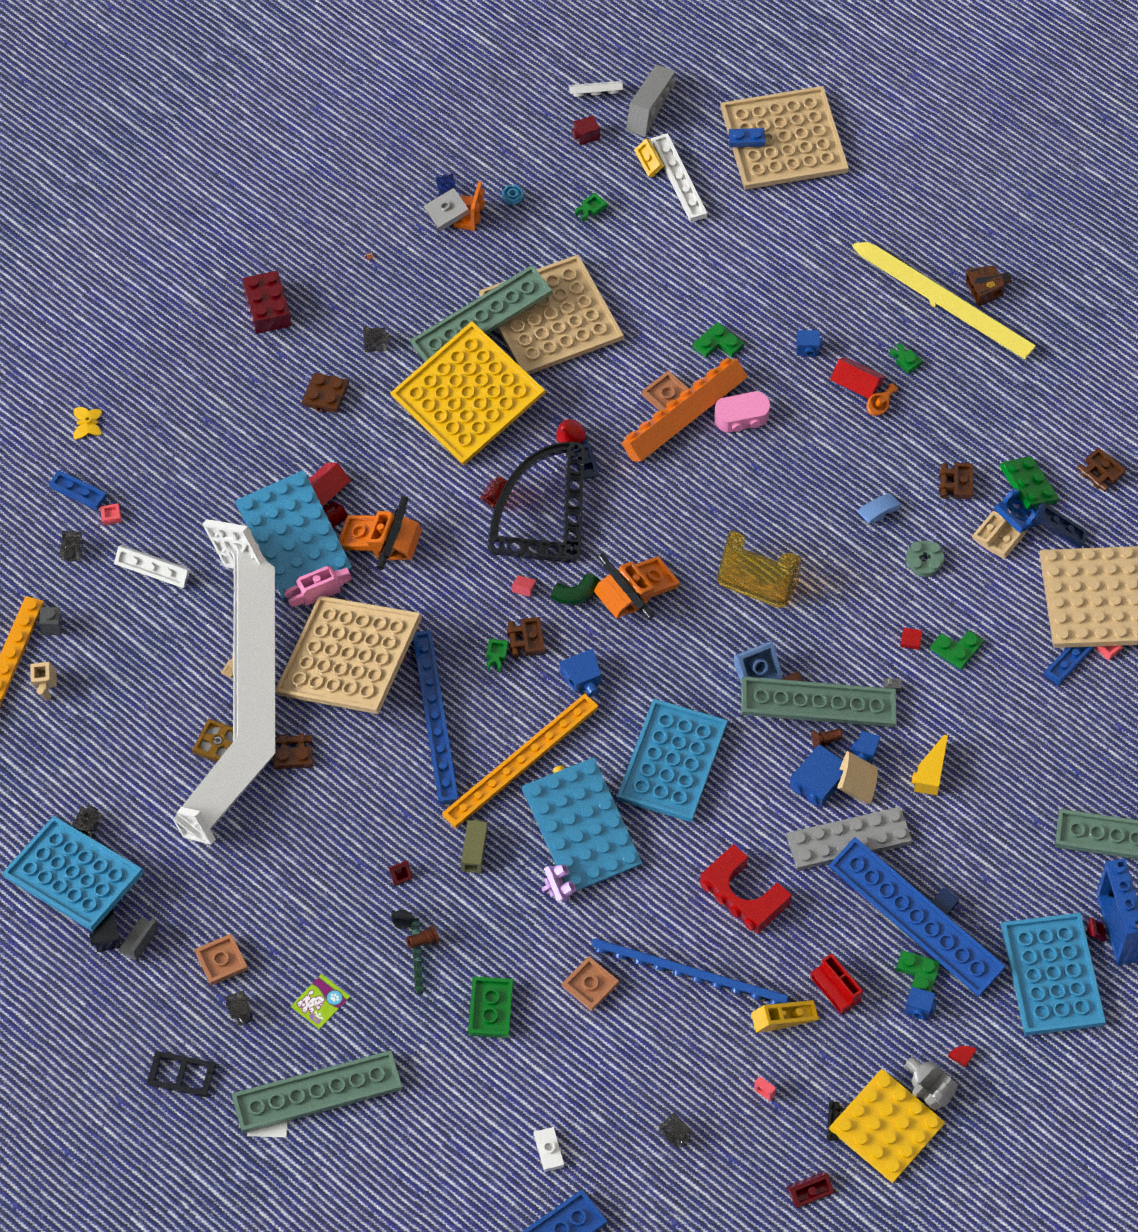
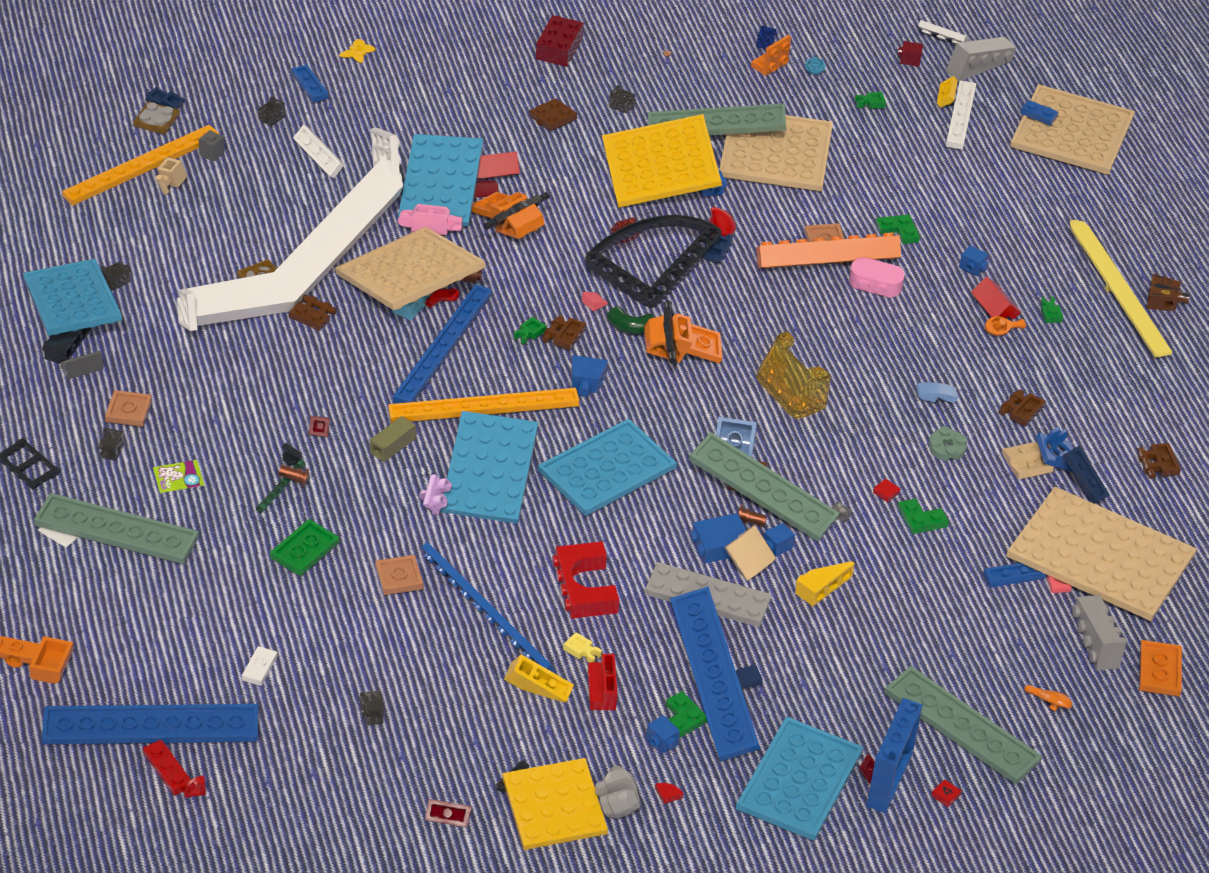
camera: 30 degrees right, 15 degrees down
coral tile [100,503,122,525] -> none
light grey plate [423,188,470,231] -> none
coral tile [754,1076,776,1101] -> none
green plate [999,456,1059,509] -> none
none -> light yellow plate [563,632,602,662]

